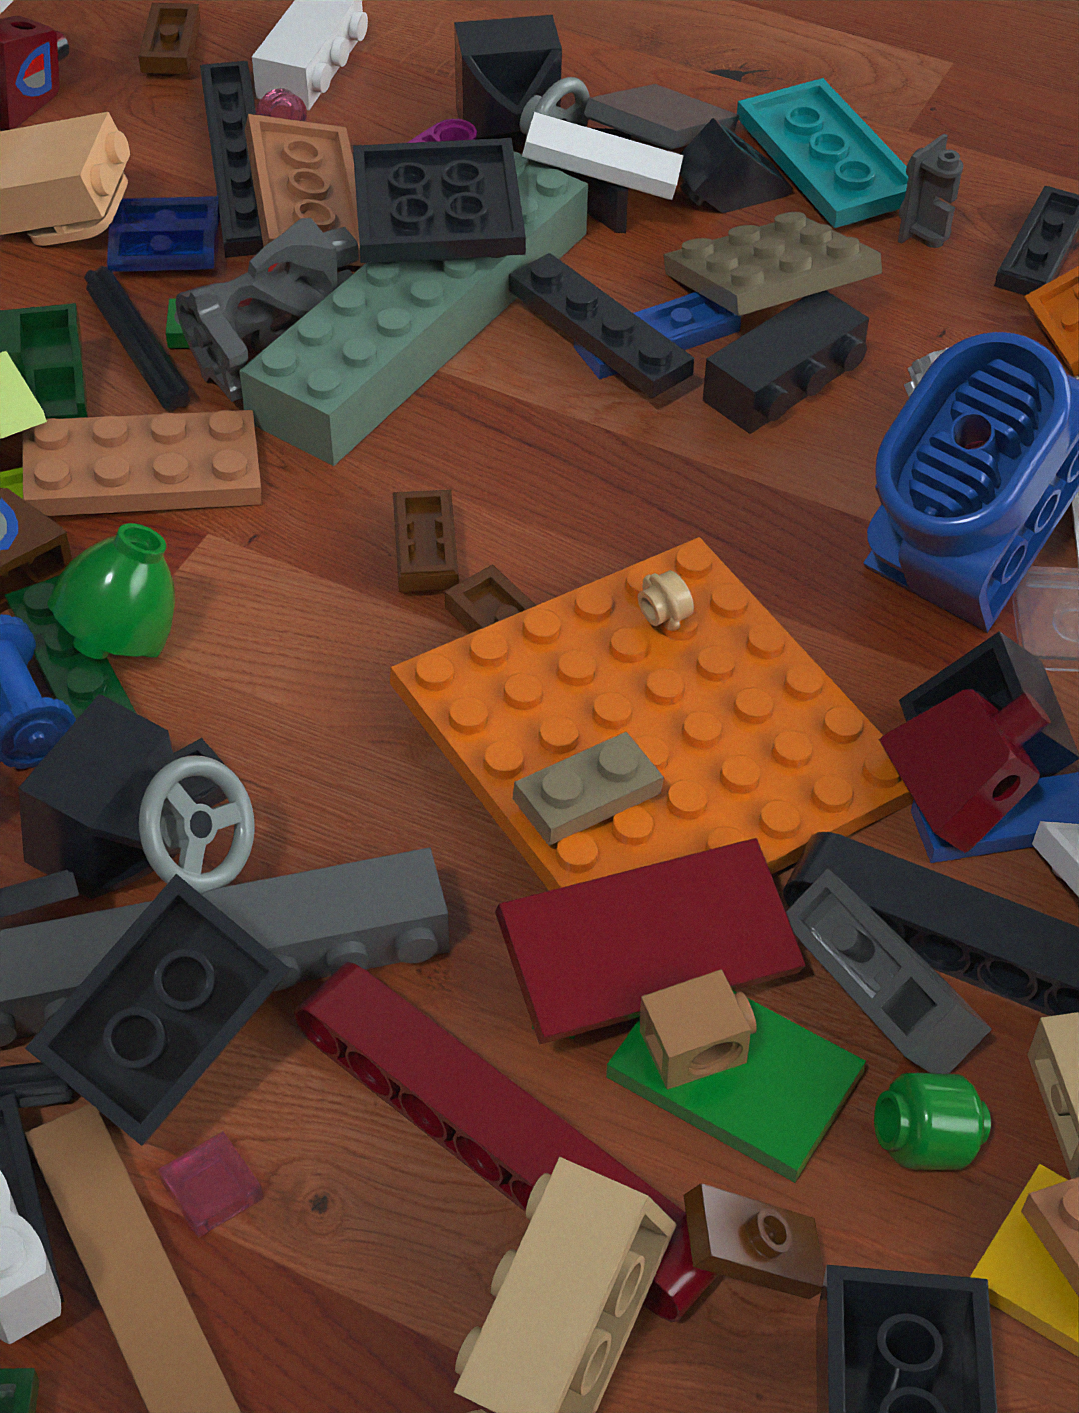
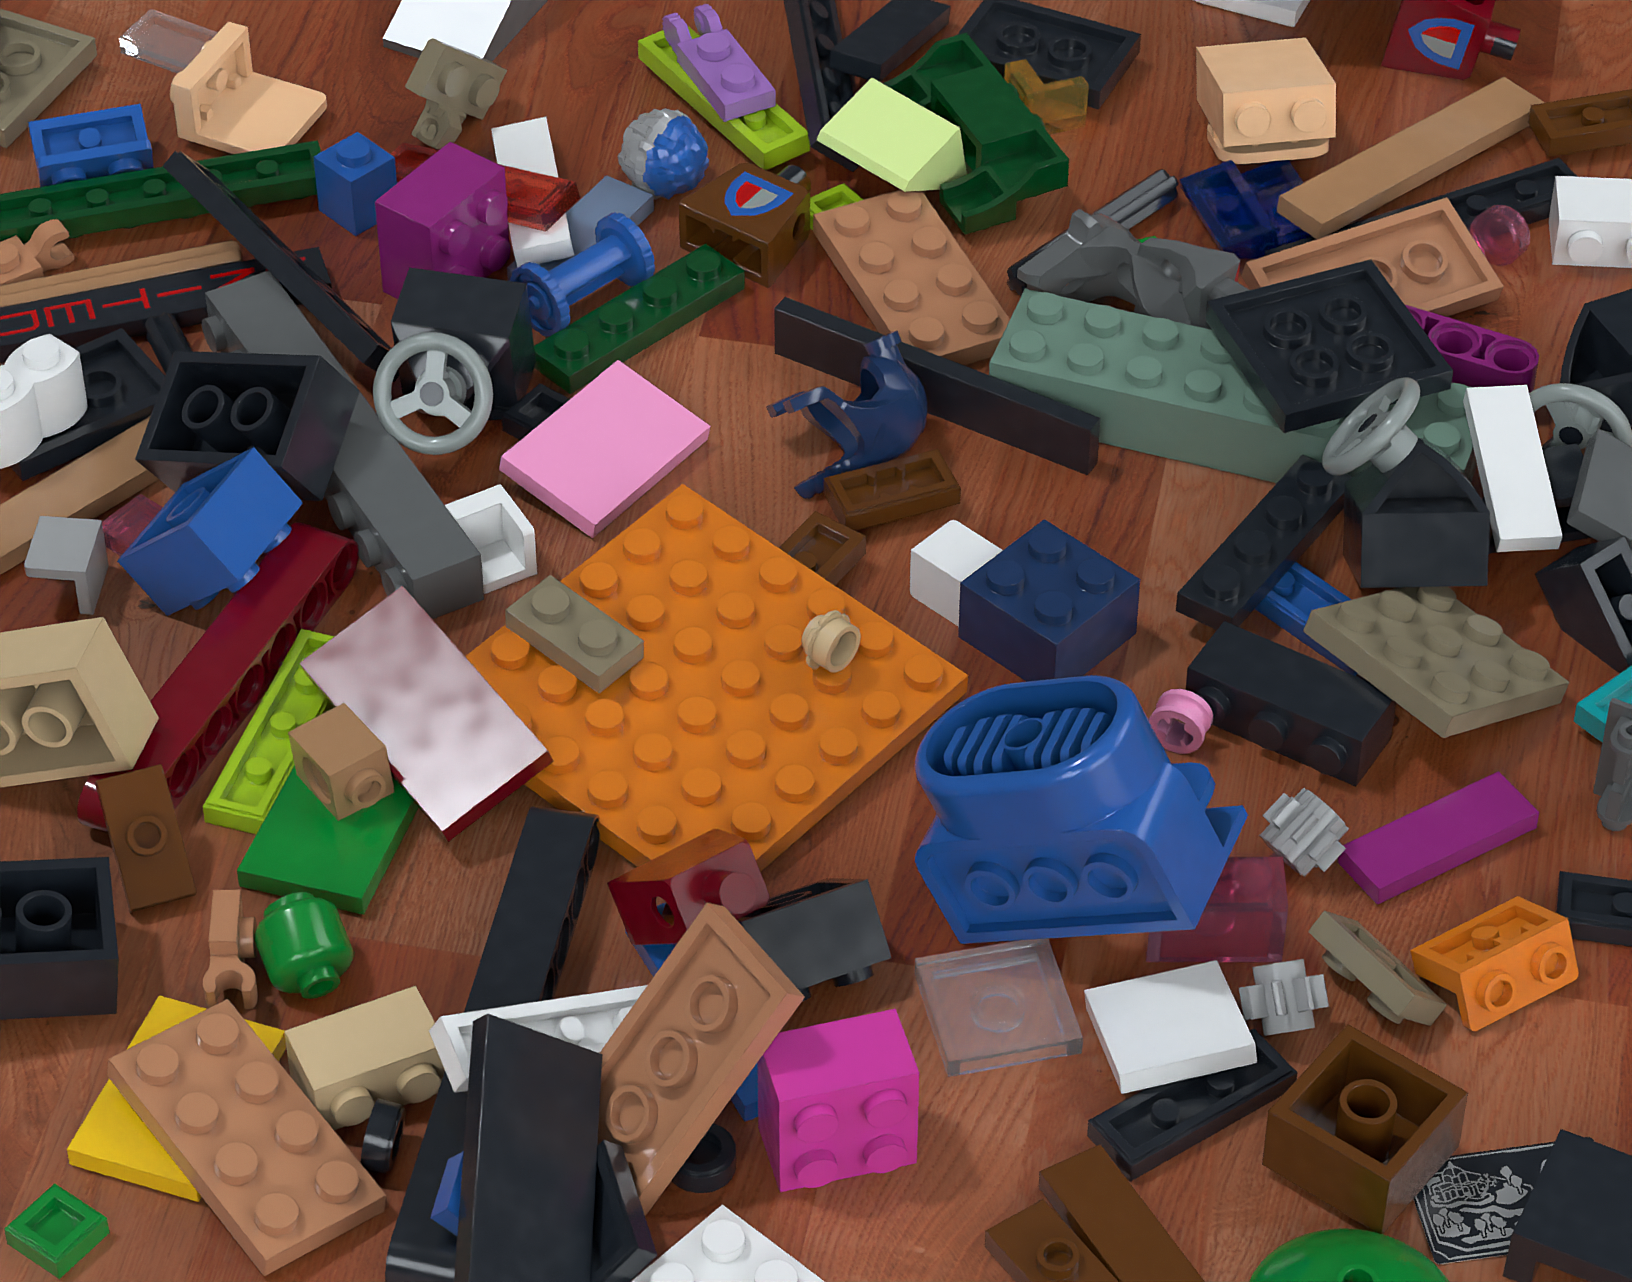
camera: 75 degrees right, 5 degrees down
green piece [47,523,175,659] -> none
dark grey slope [786,868,992,1074] -> none
none -> light grey panel [24,516,109,615]
none -> blue brick [117,447,303,616]
none -> lime tile [203,629,335,834]
none -> nougat plate [203,890,258,1009]
none -> white panel [445,484,537,594]
none -> bright pink tile [499,360,711,538]
none -> dark blue piece [766,330,927,499]
none -> black tile [774,297,1100,475]
none -> white panel [910,520,1003,627]
none -> dark blue brick [958,519,1140,682]
none -> bright pink bush [1149,689,1213,754]
none -> medium nougat tile [1276,77,1545,239]
none -> black piece [1322,377,1490,588]
none -> magenta tile [1337,771,1539,905]

